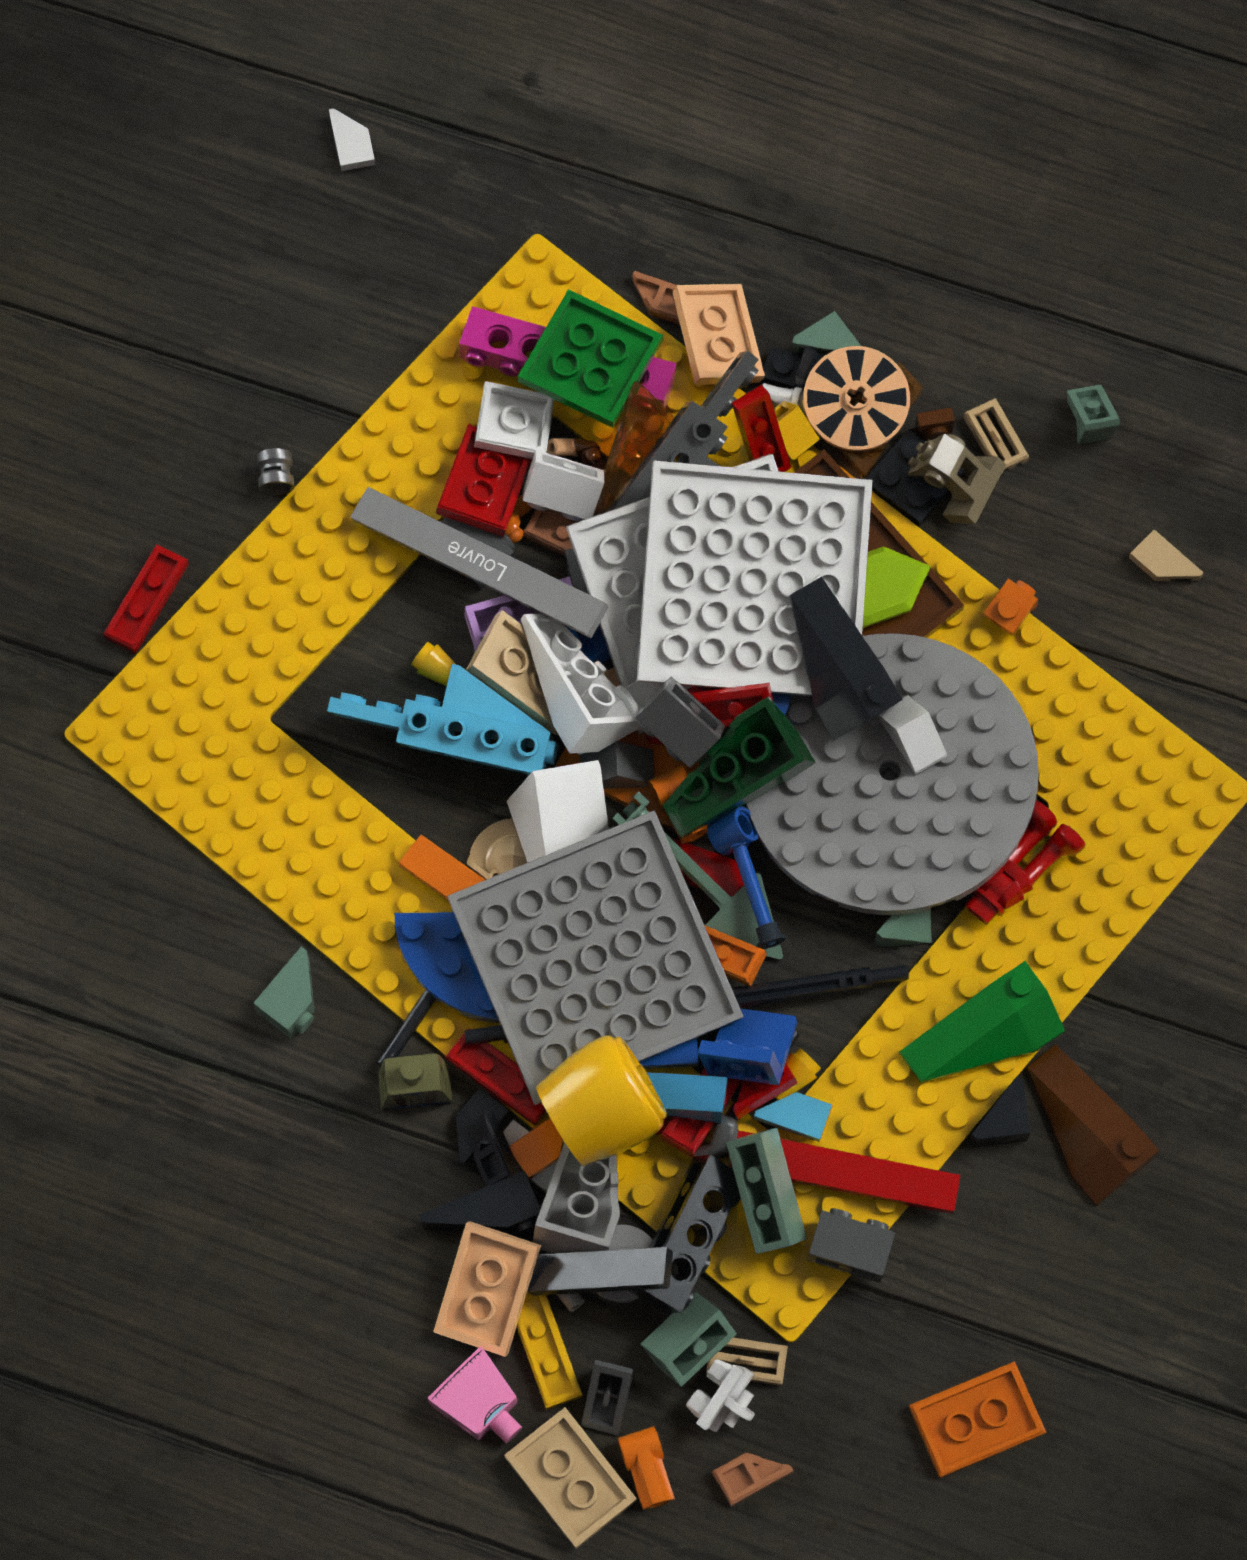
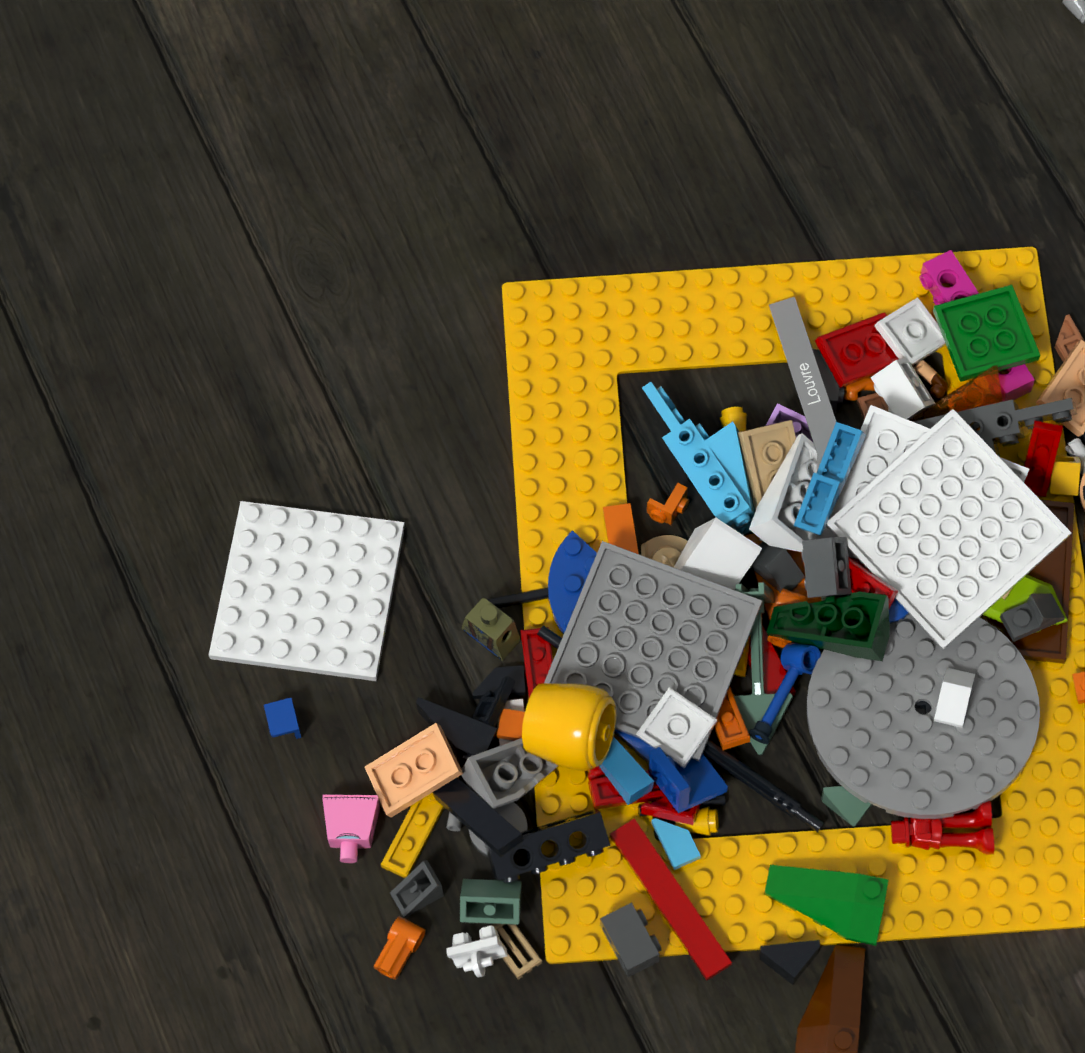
camera: 50 degrees right, 5 degrees down
red tile [103,544,189,653] -> none
sand green slope [253,946,315,1039] -> none
flat silver wheel [257,448,294,495] -> none
white tile [329,108,375,171] -> none
tan plate [504,1407,637,1549] -> none
dark grey arm [695,1115,738,1160] -> none
nougat tile [712,1453,793,1507] -> none
sand green brick [726,1128,807,1254] -> none
black wedge [789,577,903,741] -> none
none -> white plate [209,501,405,681]
none -> blue panel [264,698,302,739]
none -> white tile [636,687,717,768]
none -> orange bracket [647,483,690,525]
none -> dark azure slope [794,422,866,536]
none -> dark grey slope [1000,594,1065,642]

